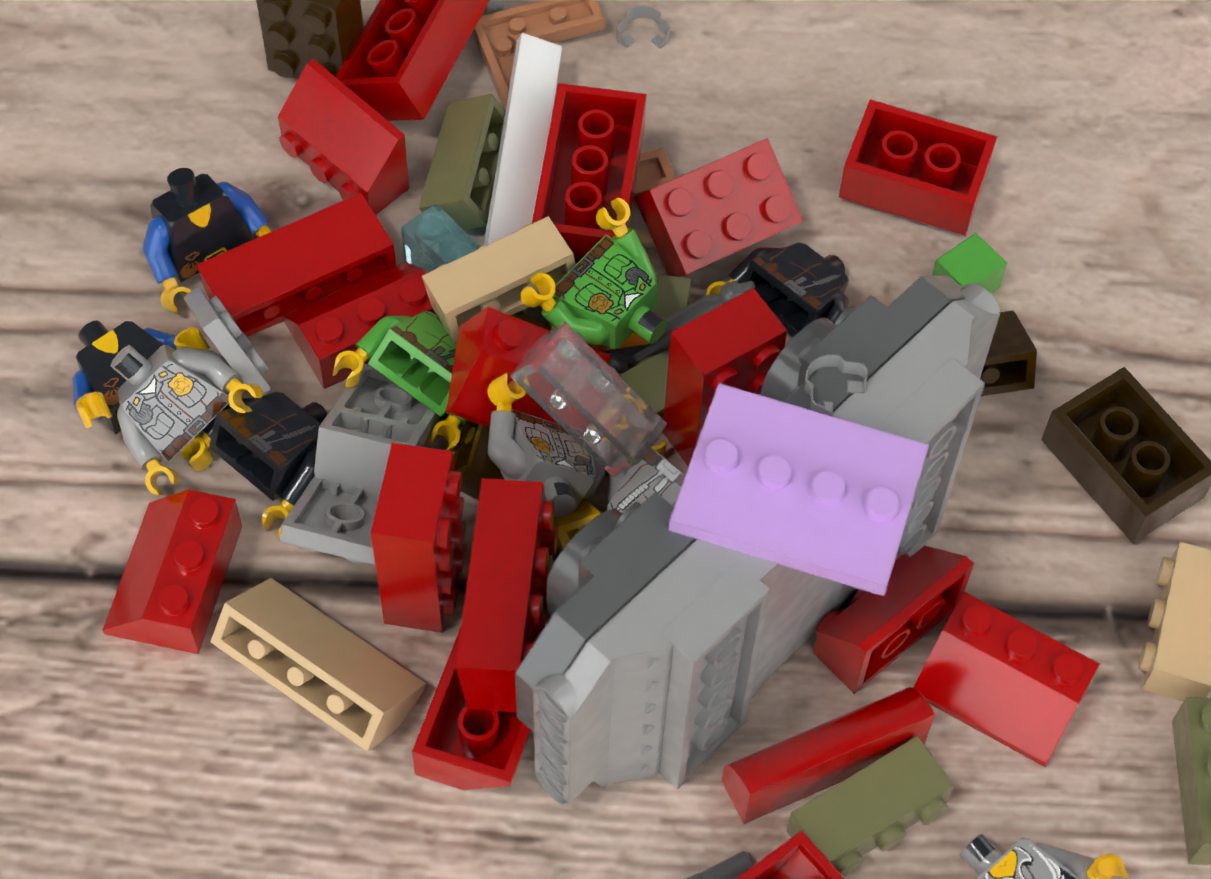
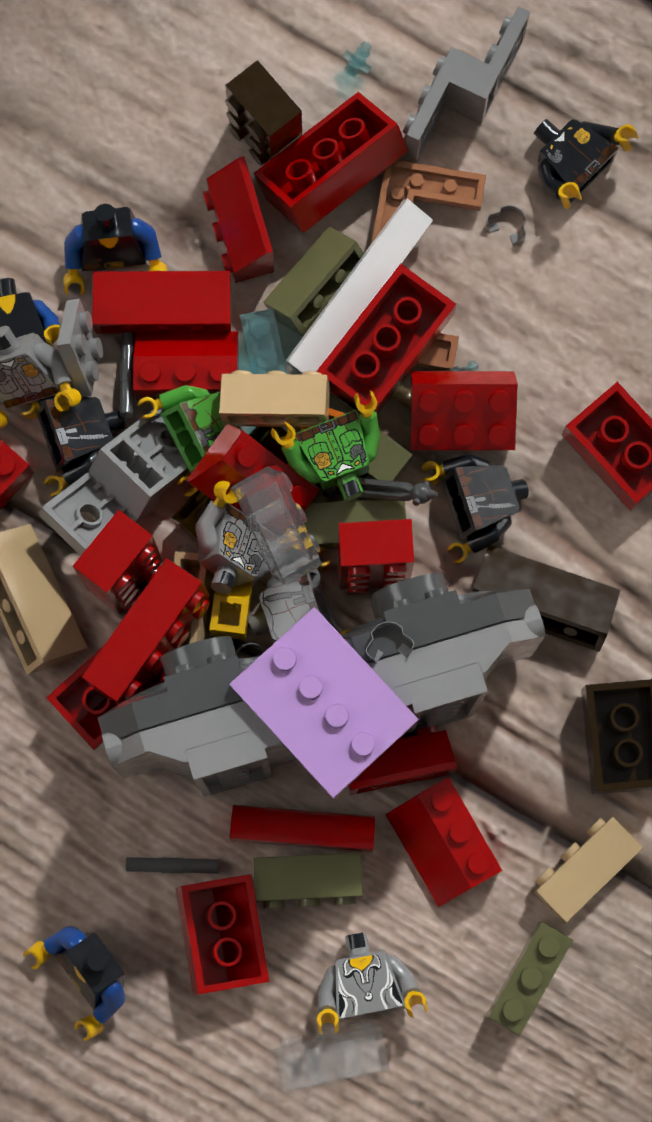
camera: 30 degrees right, 20 degrees up
bright green brick [932,233,1007,293] -> none
none -> dark grey piece [120,332,135,418]

